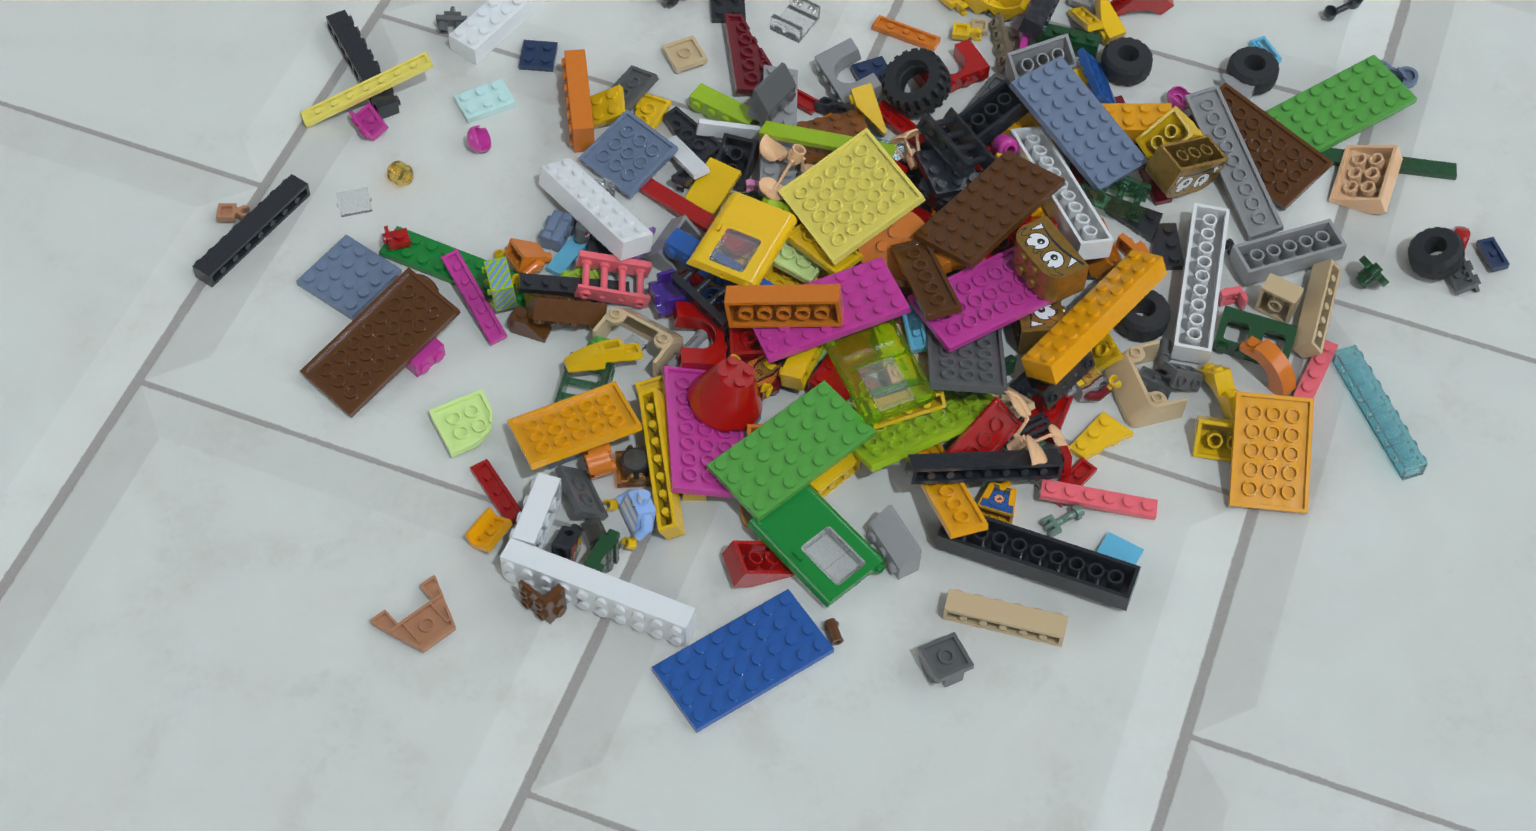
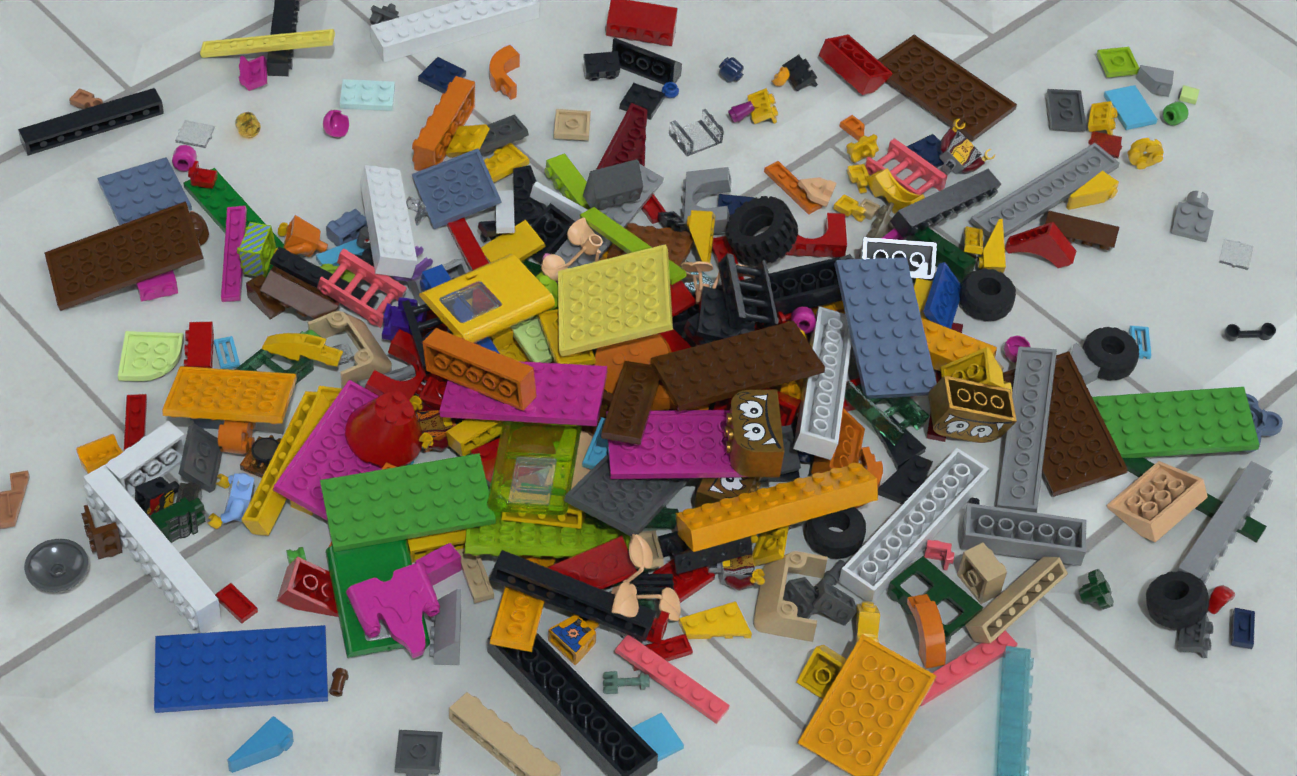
camera: 25 degrees right, 5 degrees down
none -> dark grey dish [24,539,89,592]
none -> dark pink head [172,145,197,172]
none -> red brick [184,322,214,368]
none -> medium azure tile [214,336,241,370]
none -> red tile [215,583,258,624]
none -> dark azure slope [227,716,294,773]
none -> bright green wheel [286,547,306,564]
none -> dark pink rock [346,563,440,658]
none -> dark pink brick [415,543,461,586]
none -> tan plate [457,548,494,603]
none -> orange arch [489,45,520,100]
none -> light nougat plate [798,177,837,207]
none -> light grey brick [1178,461,1273,584]

